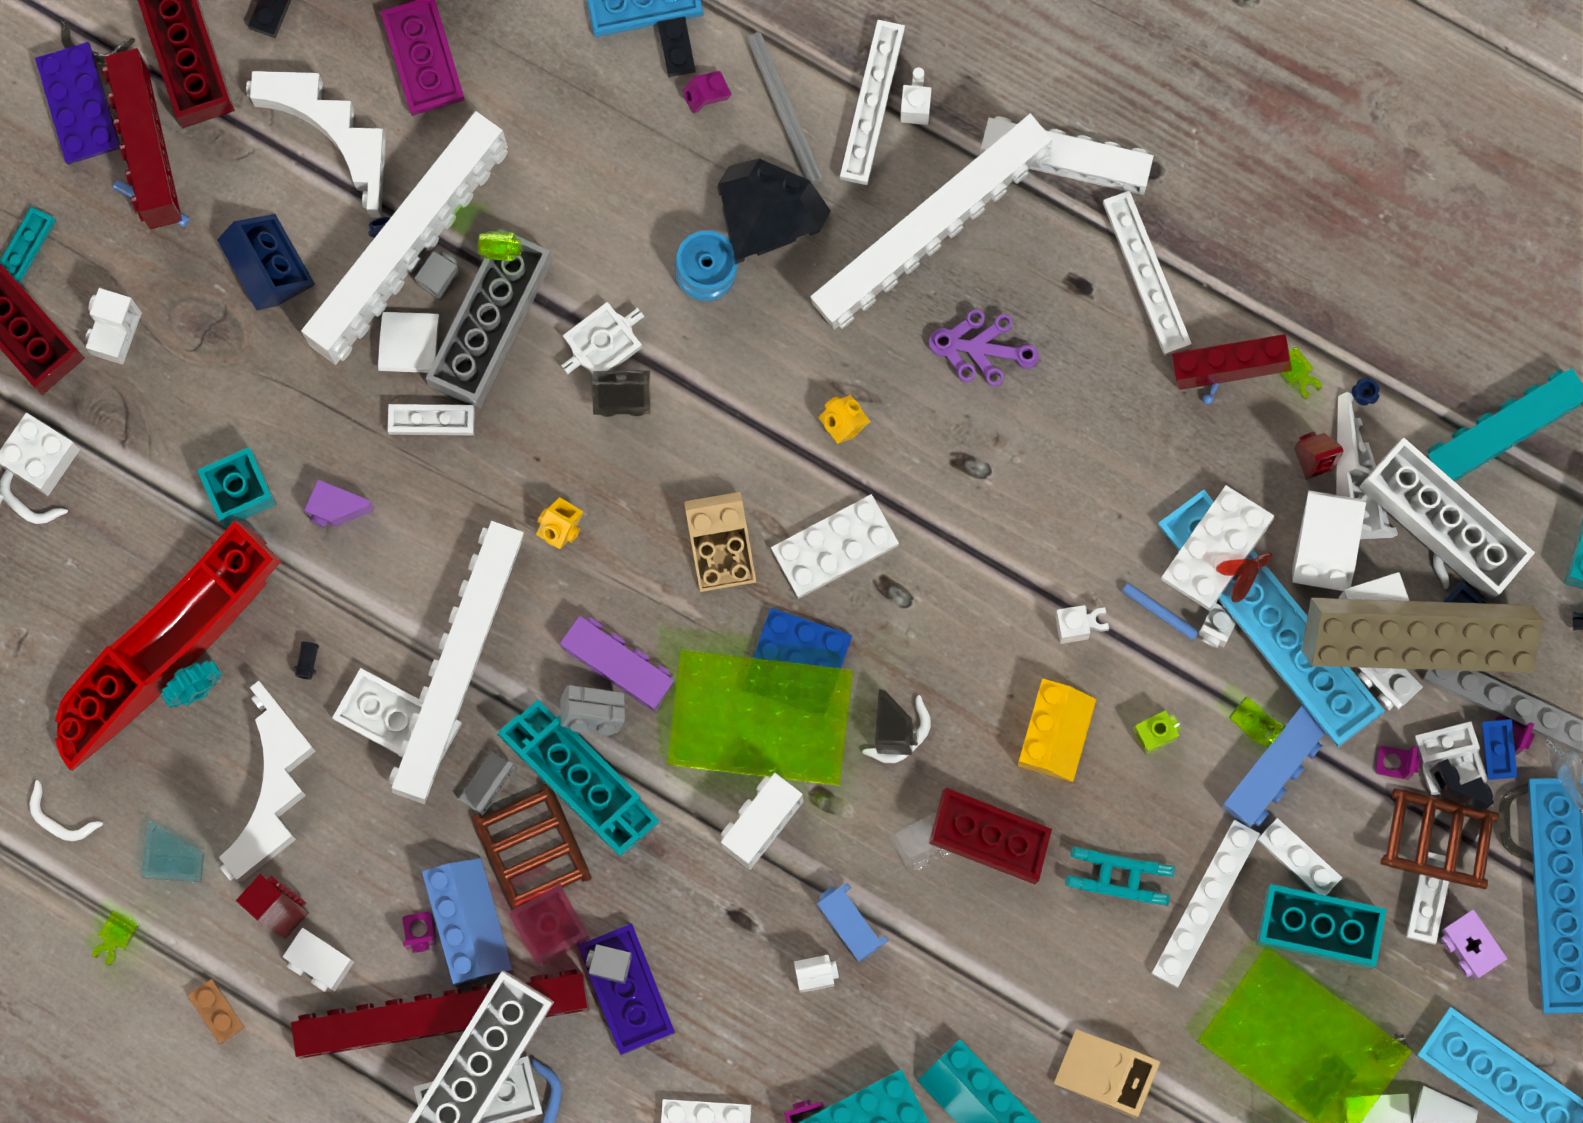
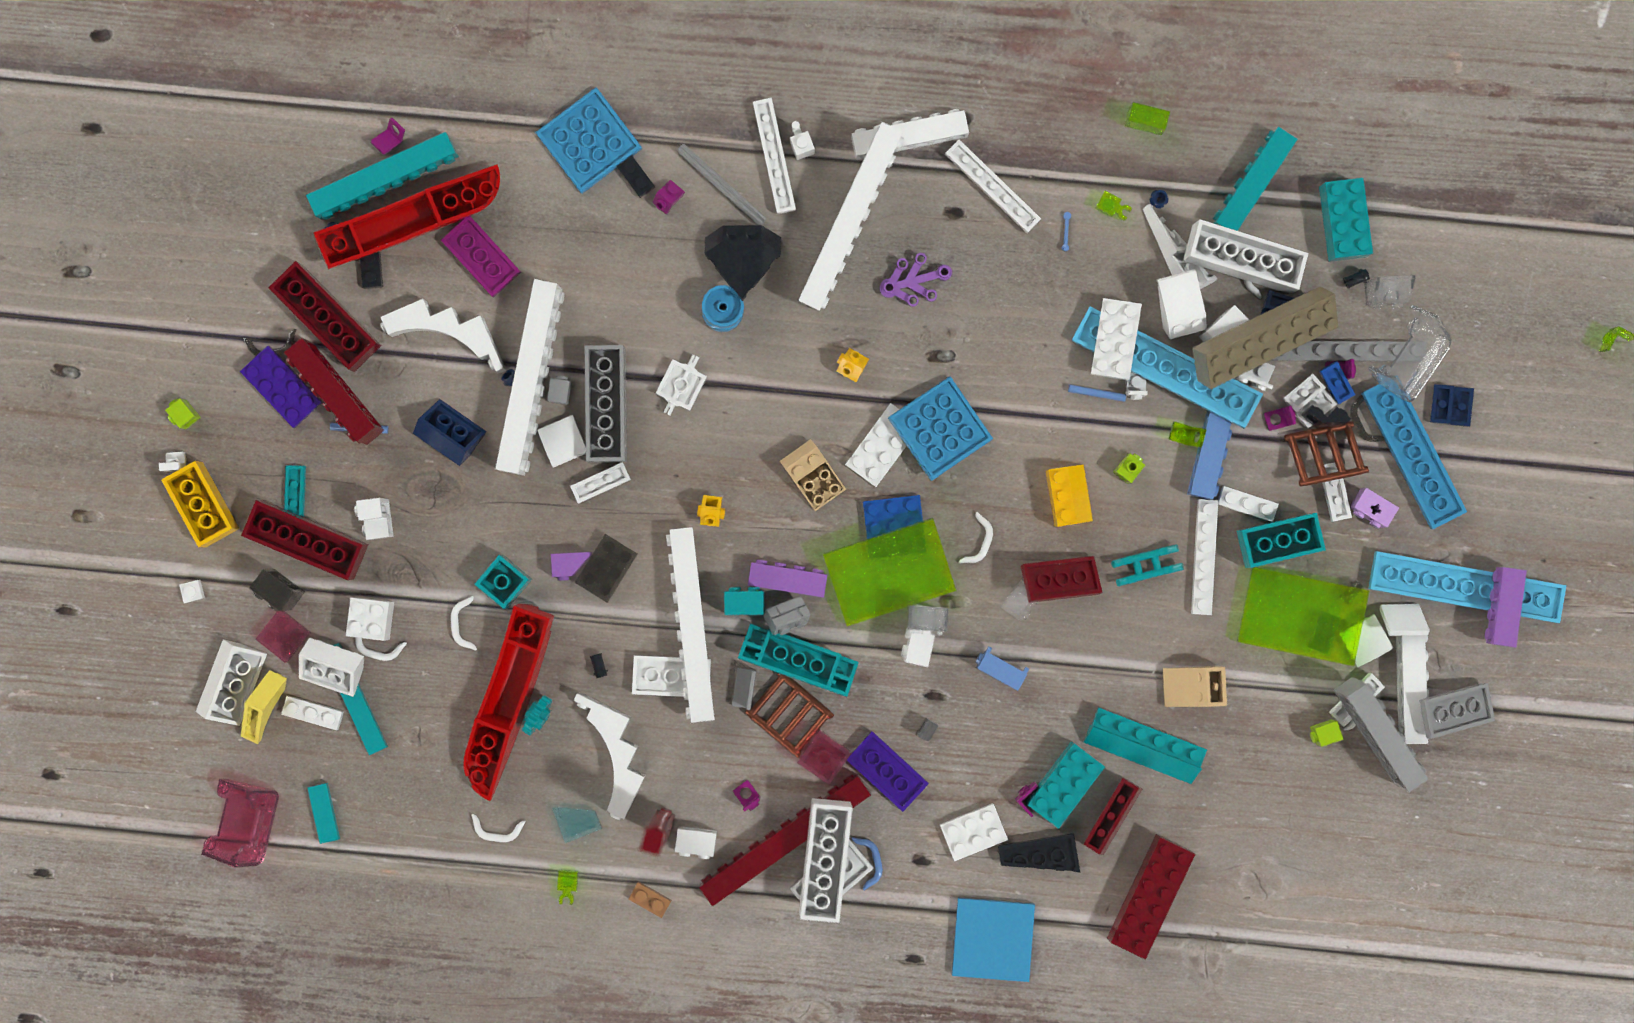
camera: 30 degrees left, 10 degrees up
medium blue slope [422,858,513,987] -> none
clear neon green brick [478,231,521,261] -> none
light grey brick [586,944,632,984] -> none
clear smoke brick [592,370,651,417] -> none
white brick [794,955,839,993] -> none
clear smoke slope [875,689,919,755] -> none
white brick [1055,605,1109,644] -> none
dark red brick [1172,334,1292,390] -> none
clear red piece [1216,552,1272,603] -> none
dark red slope [1294,432,1344,480] -> none
none -> white animal [451,596,477,650]
none -> clear smoke plate [575,534,638,603]
none -> teal brick [724,587,765,615]
none -> dark azure tile [888,376,993,481]
none -> clear brick [907,605,949,635]
none -> flat silver slope [917,719,938,741]
none -> clear neon green brick [1125,102,1170,135]

